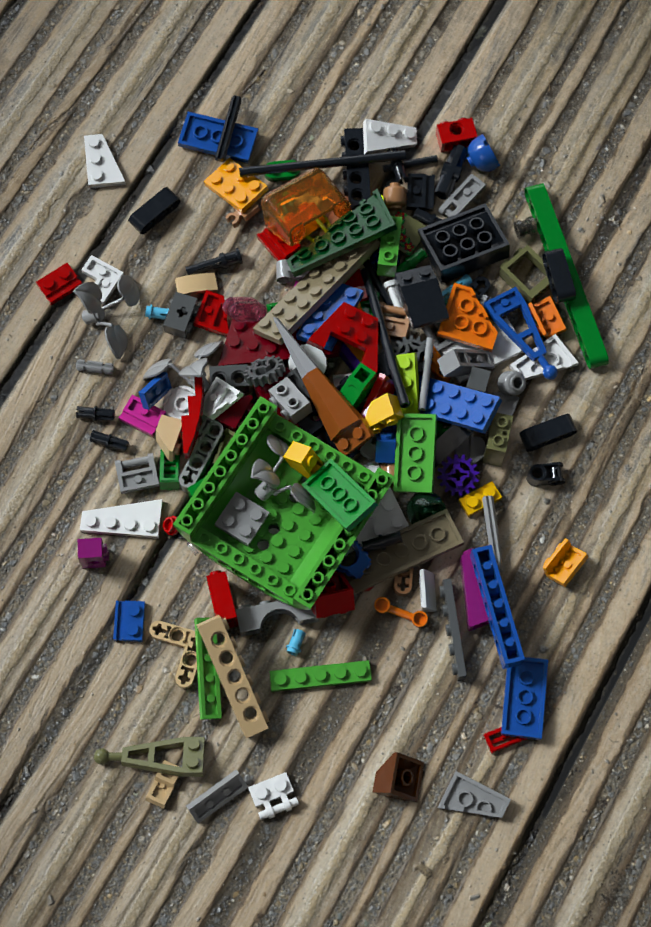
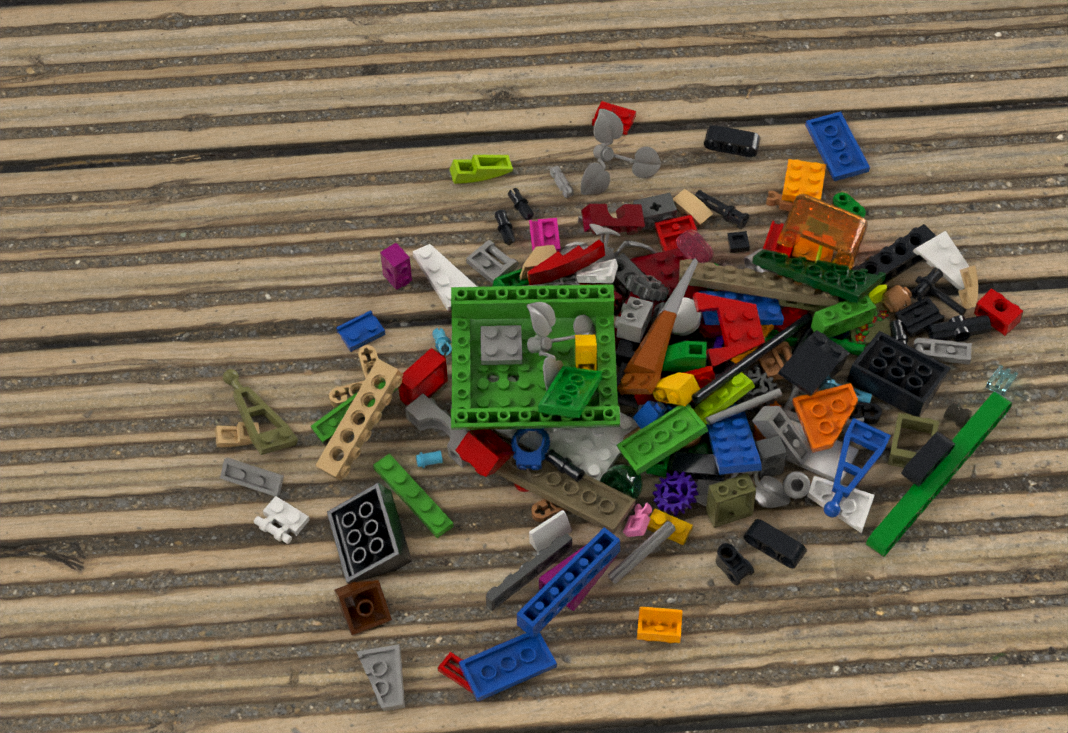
camera: 60 degrees right, 15 degrees down
white plate [82,255,124,305] -> none
white wing [84,134,126,188] -> none
blue plate [138,372,172,410] -> none
medium azure pin [145,304,169,320] -> none
black axle [215,95,242,162] -> none
black piece [239,150,406,177] -> none
orange bar [374,597,428,627] -> none
blue cylinder [467,134,500,172] -> none
orange bracket [528,296,567,339] -> none
none -> black slope [327,483,412,584]
none -> medium azure pin [432,328,452,355]
none -> lime slope [449,155,513,184]
none -> dark red arch [581,204,645,235]
none -> bright pink plate [623,502,652,537]
none -> black plate [727,231,750,253]
none -> tan slope [958,265,978,309]
none -> clear light blue tile [986,365,1018,396]

